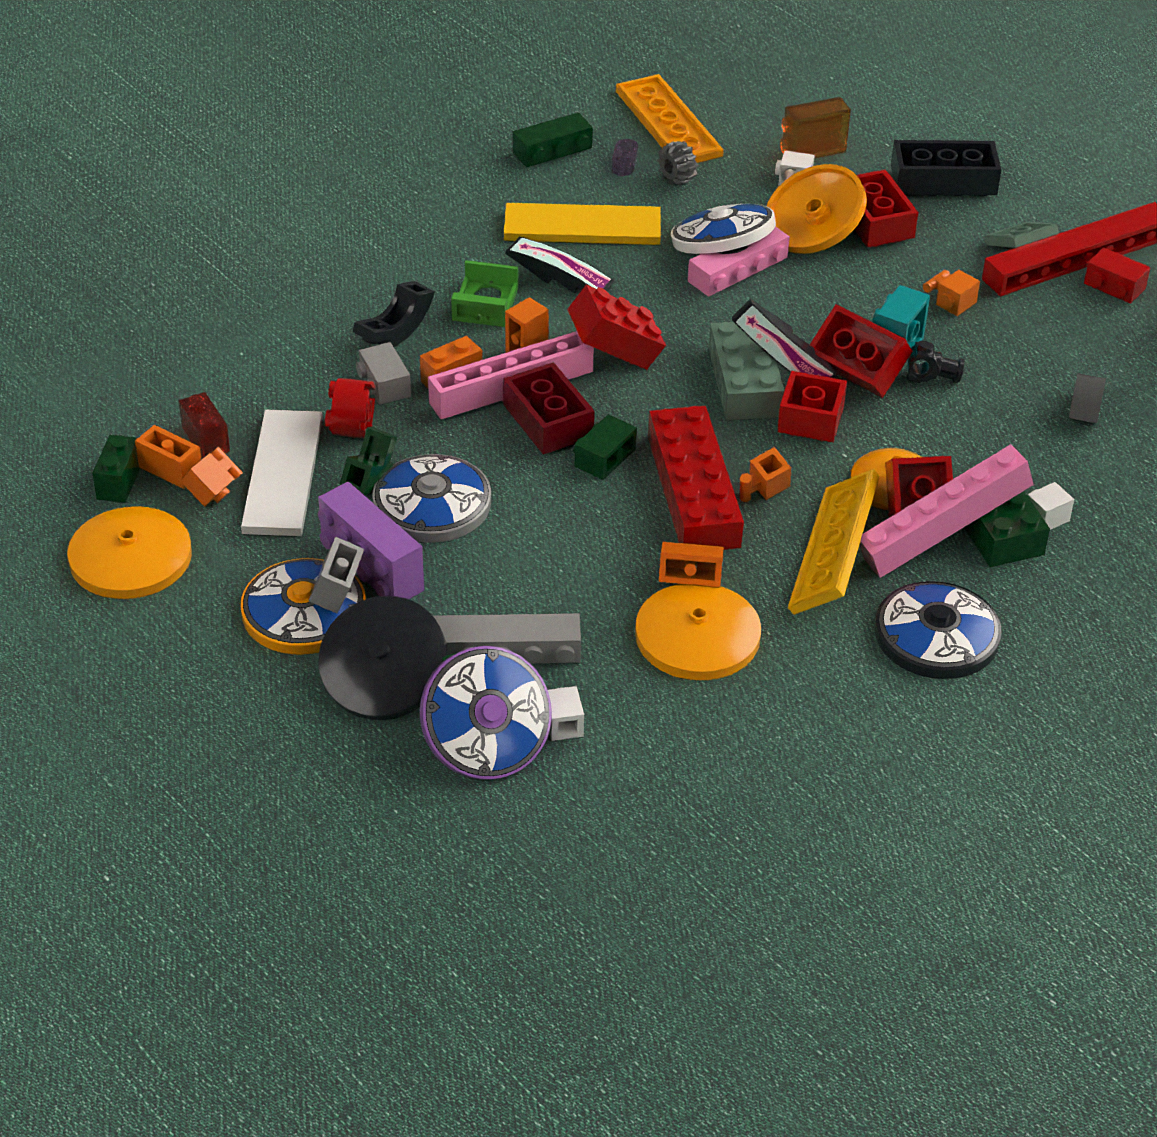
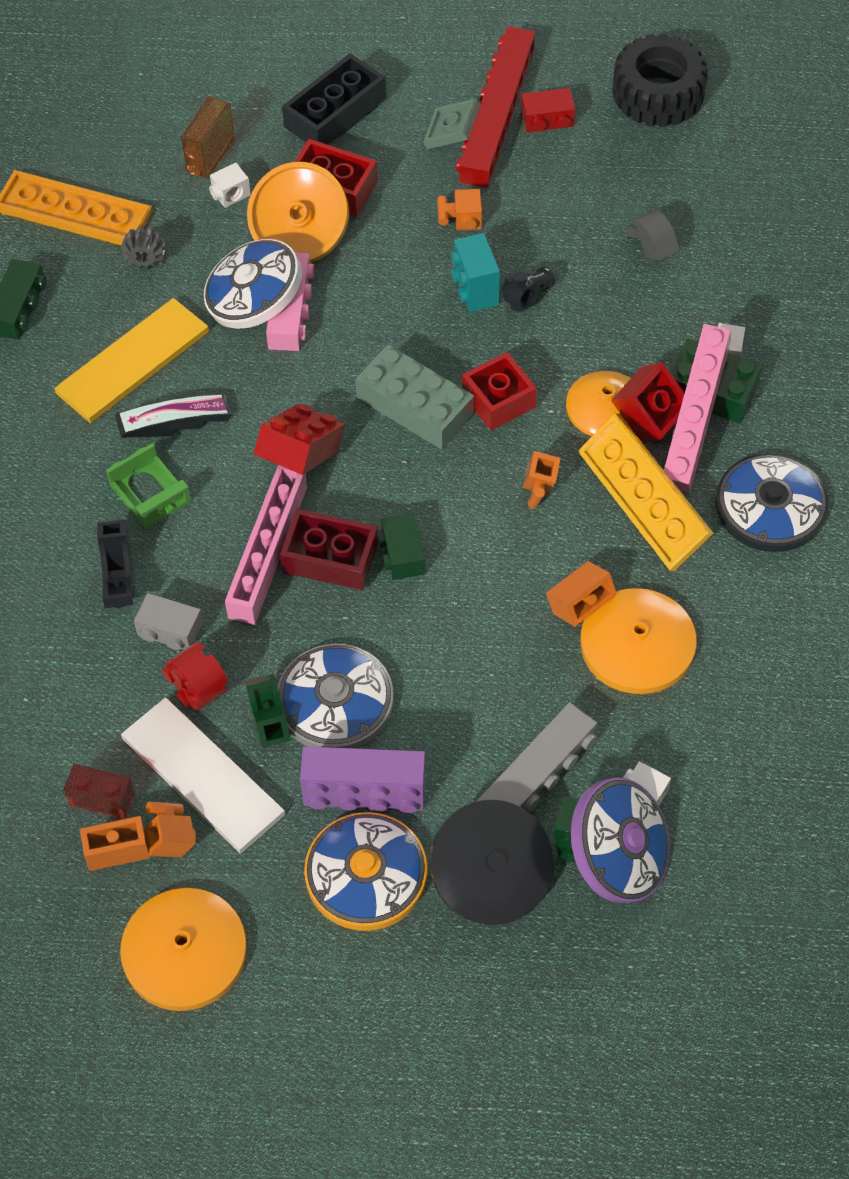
camera: 45 degrees left, 15 degrees up
dark green brick [92,435,140,503] -> none
light grey brick [309,537,364,614] -> none
orange brick [420,335,483,388] -> none
orange brick [505,297,549,353] -> none
clear purple beam [612,139,638,176] -> none
red brick [648,405,744,550] -> none
slope [732,298,837,378] -> none
red brick [810,304,913,398] -> none

